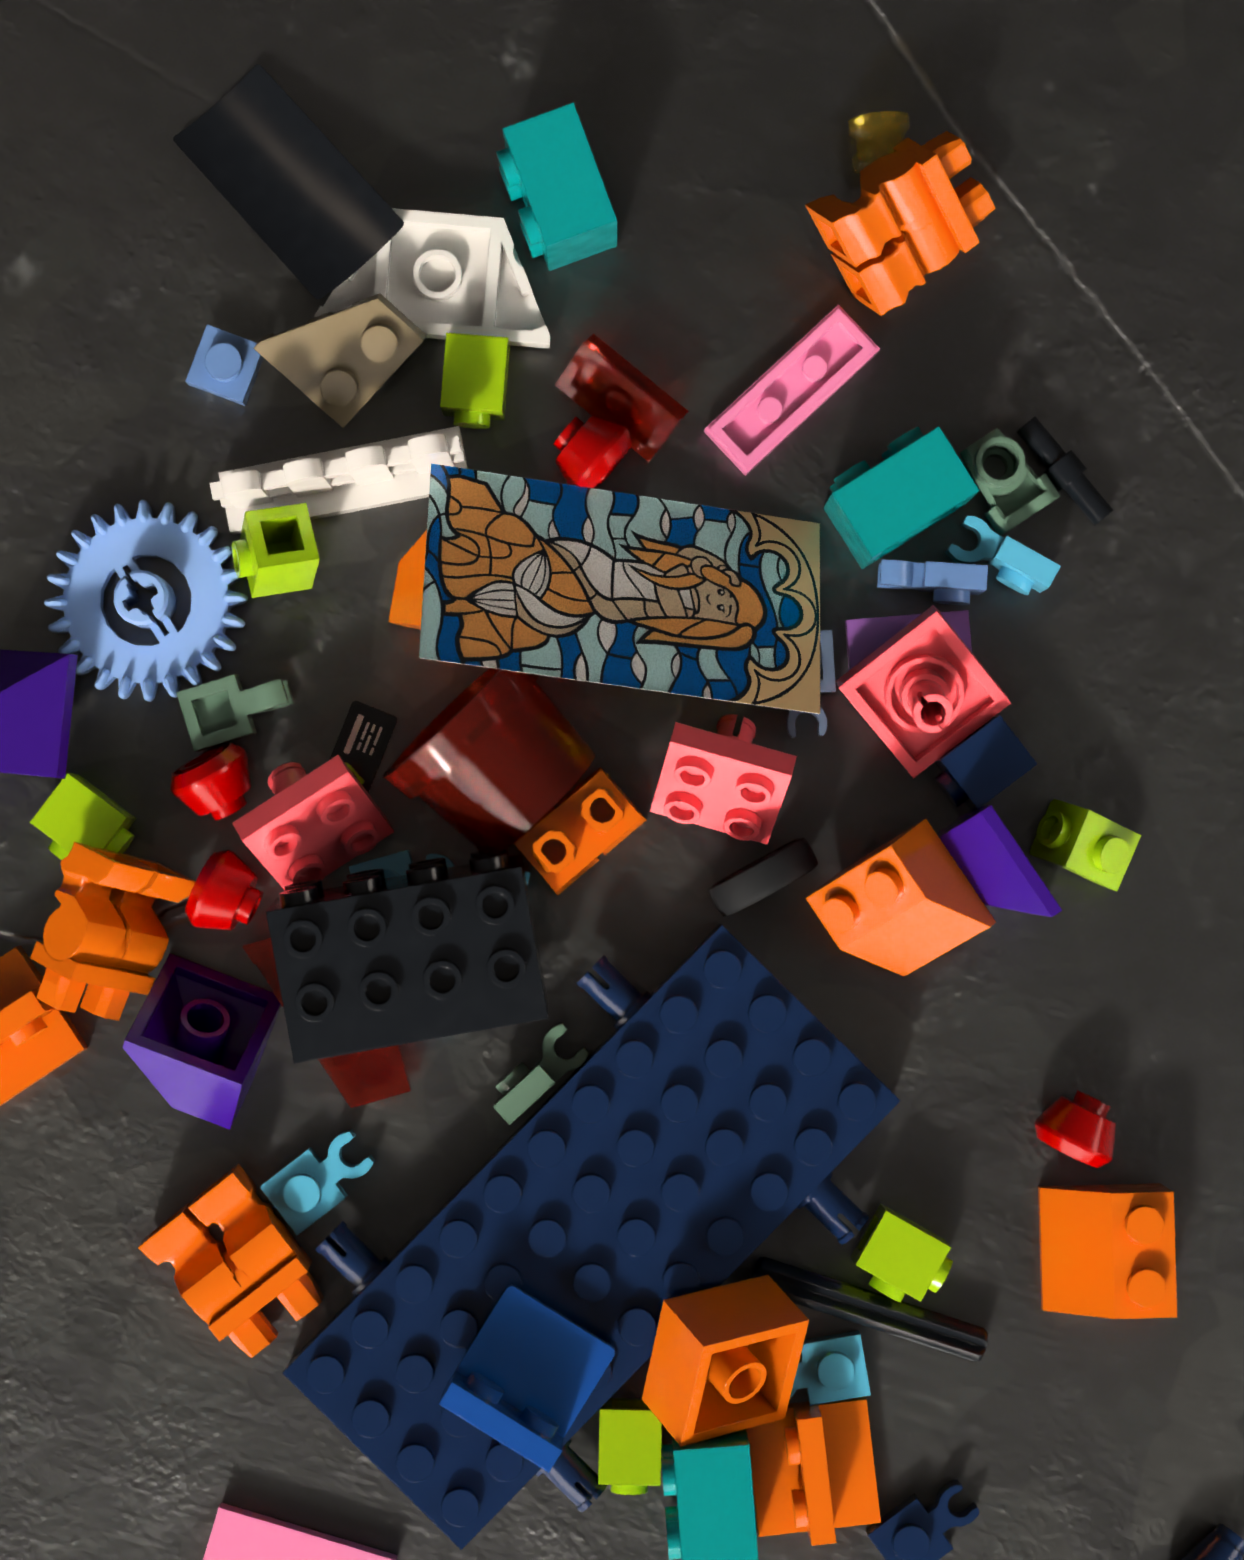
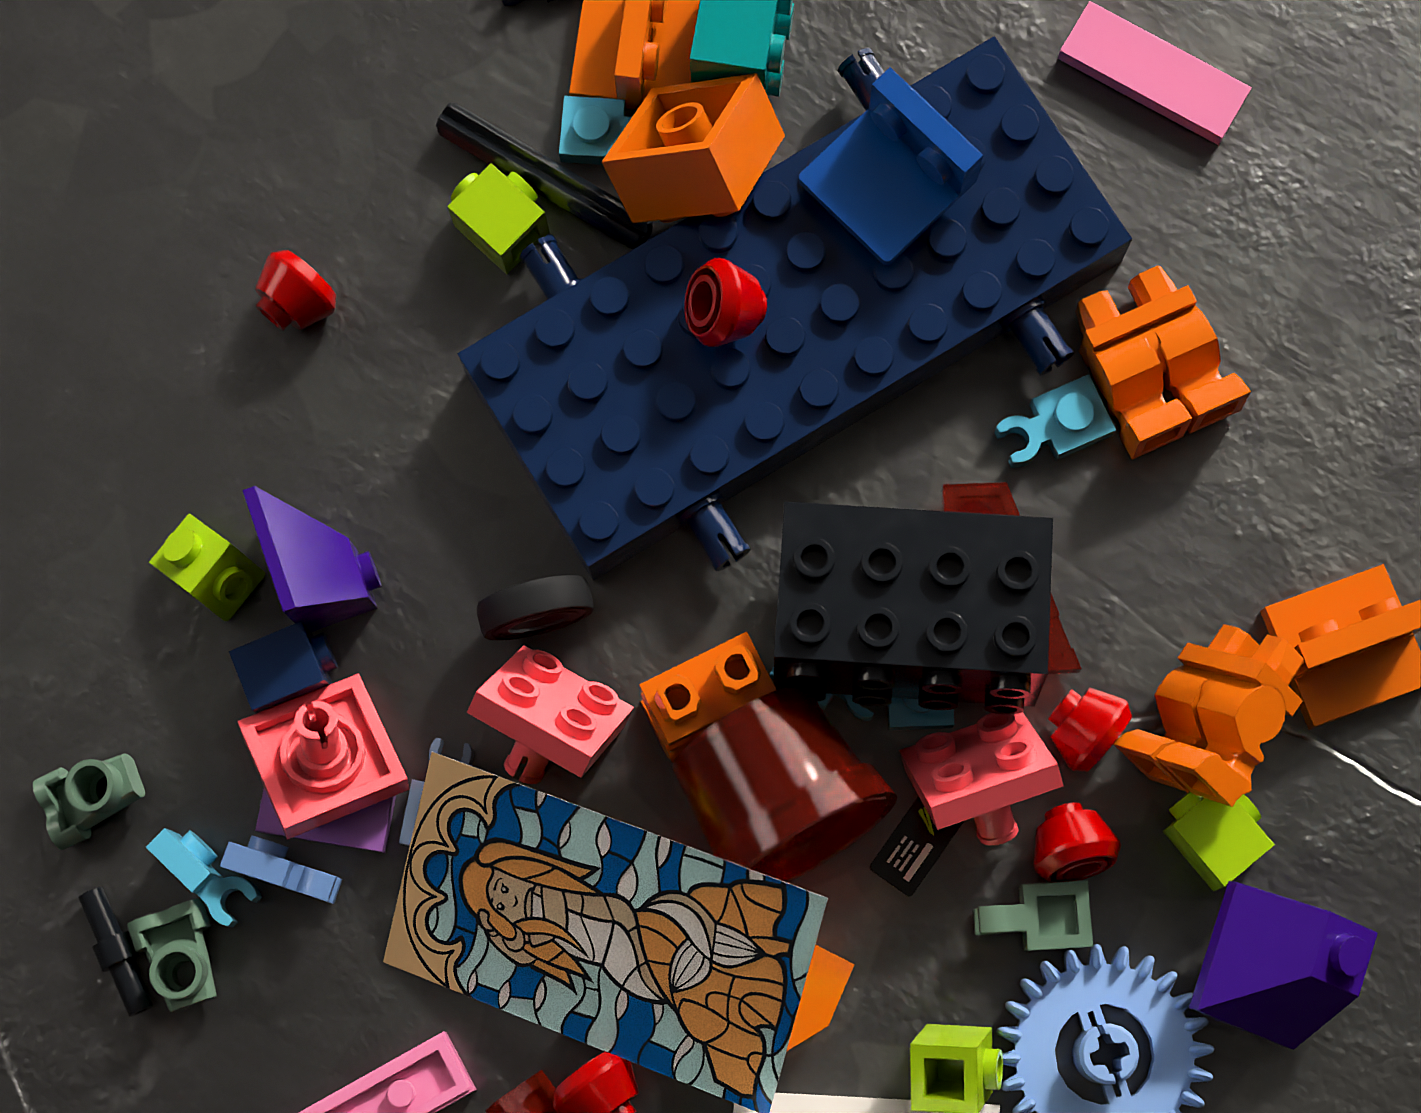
camera: 160 degrees left, 10 degrees down
dark purple slope [123,954,283,1130] -> none
sand green plate [493,1023,589,1125] -> none
lime brick [598,1398,662,1495] -> none
orange slope [805,818,996,977] -> none
teal brick [823,426,980,569] -> none
orange slope [1038,1183,1177,1319] -> none
none -> sand green plate [33,753,146,850]
none -> red cone [684,258,767,347]

